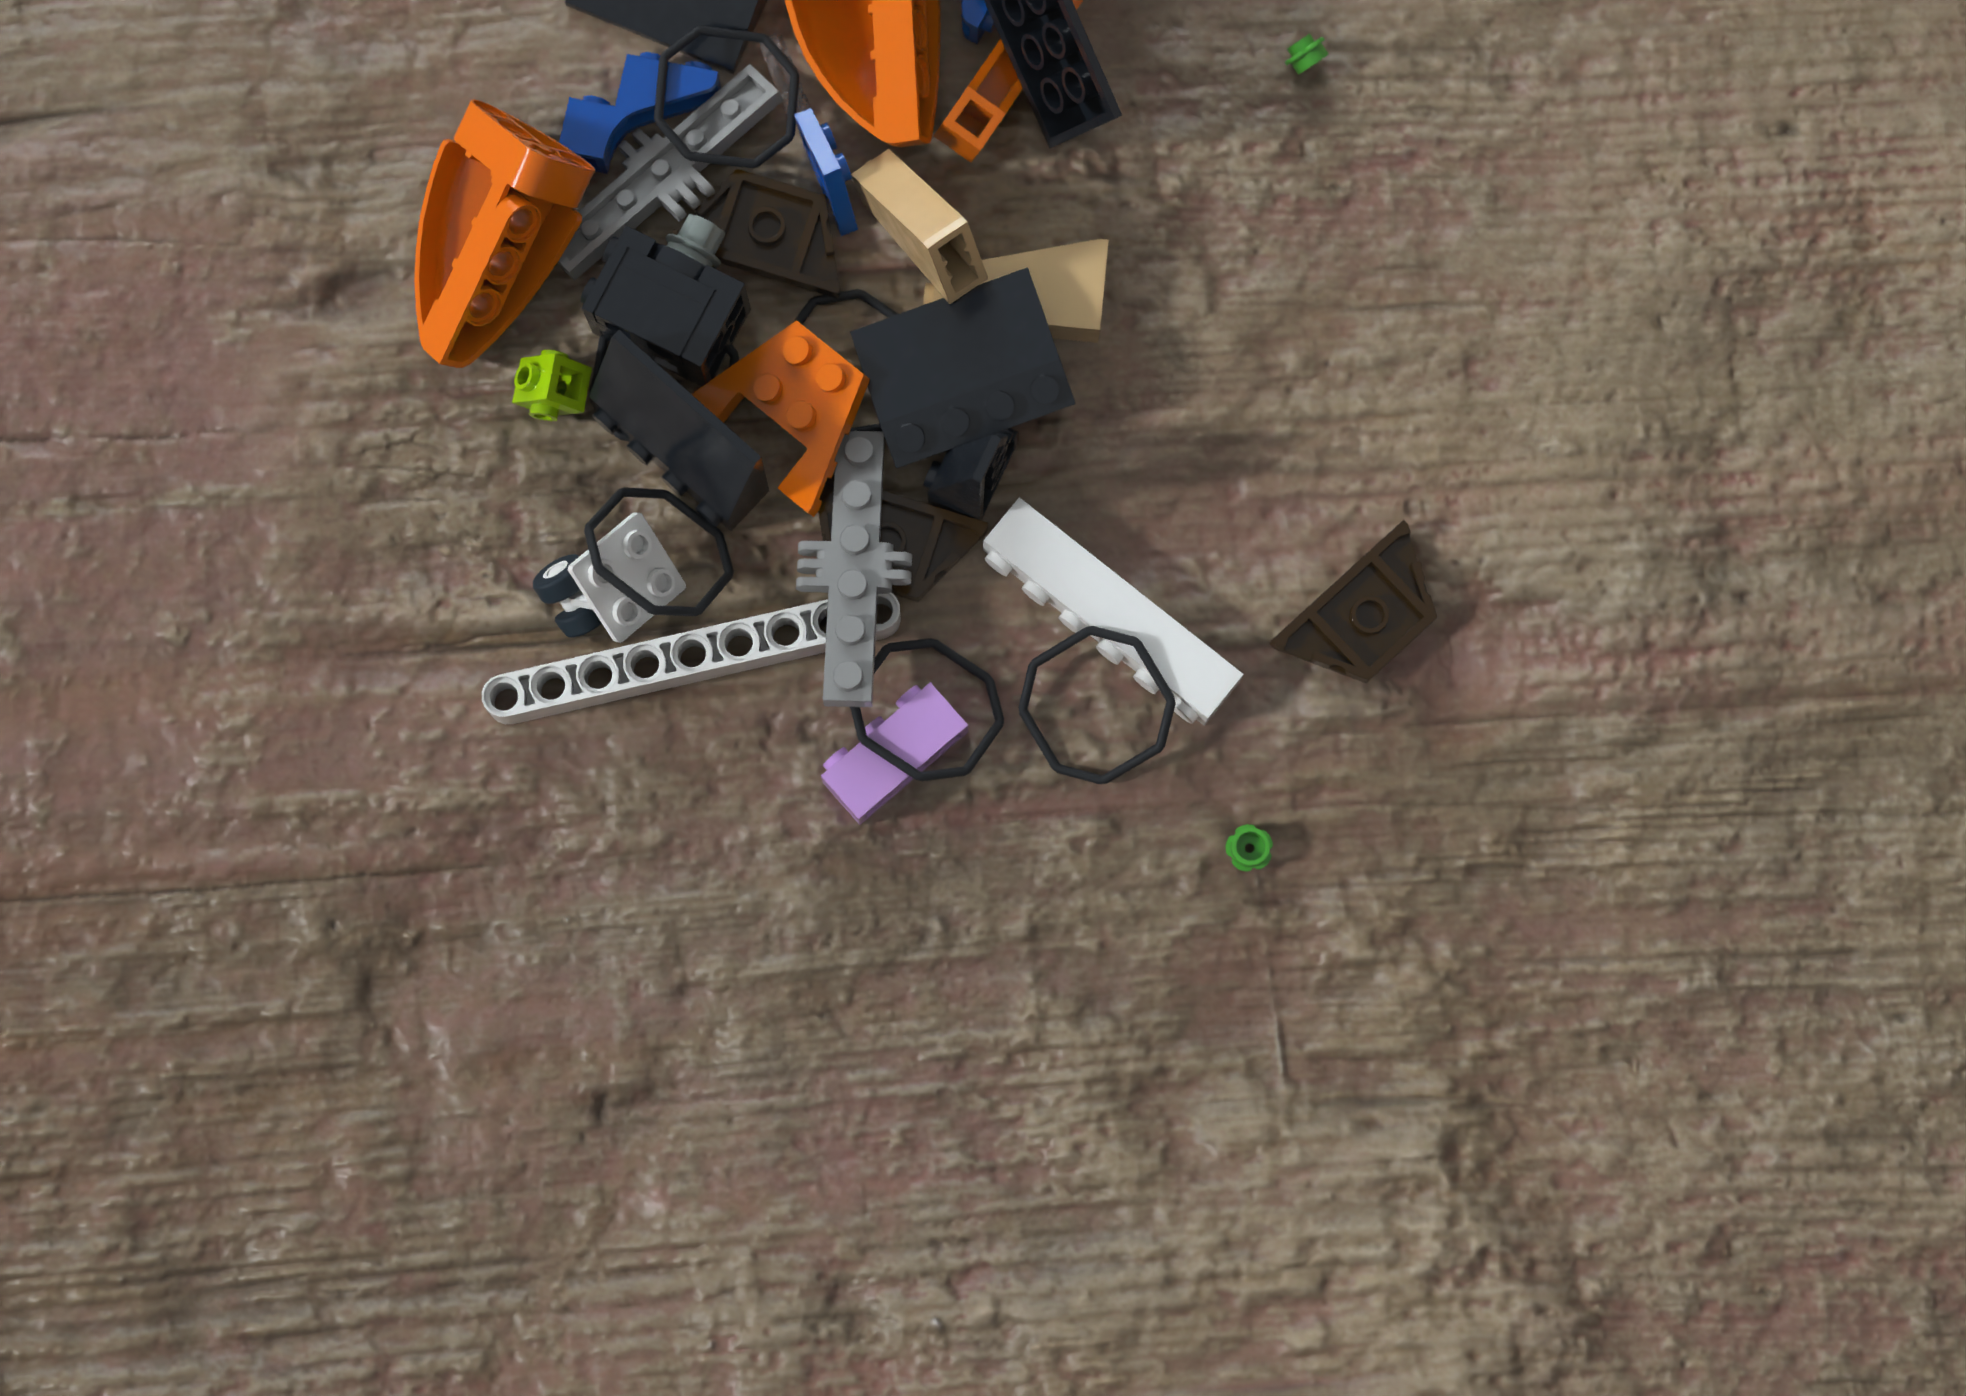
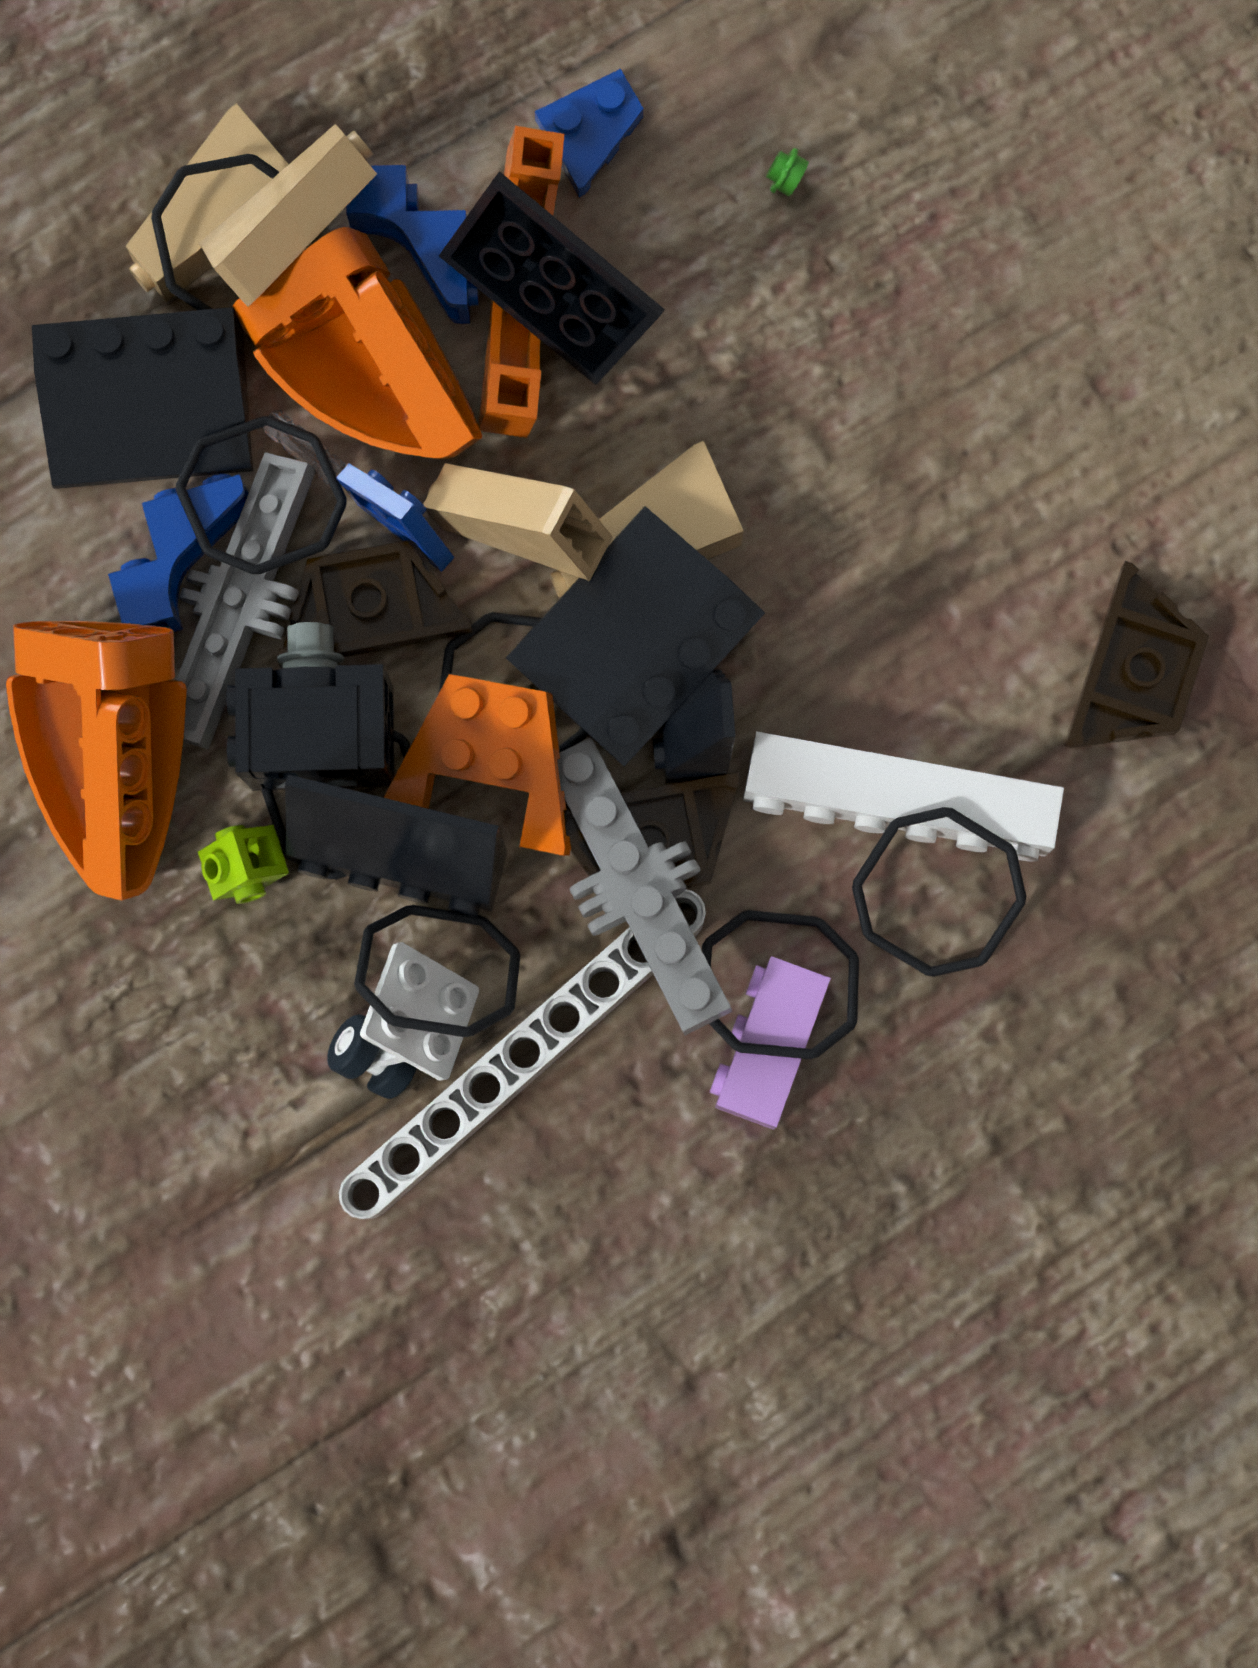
camera: 25 degrees left, 0 degrees up
bright green plate [1225,824,1273,872] -> none

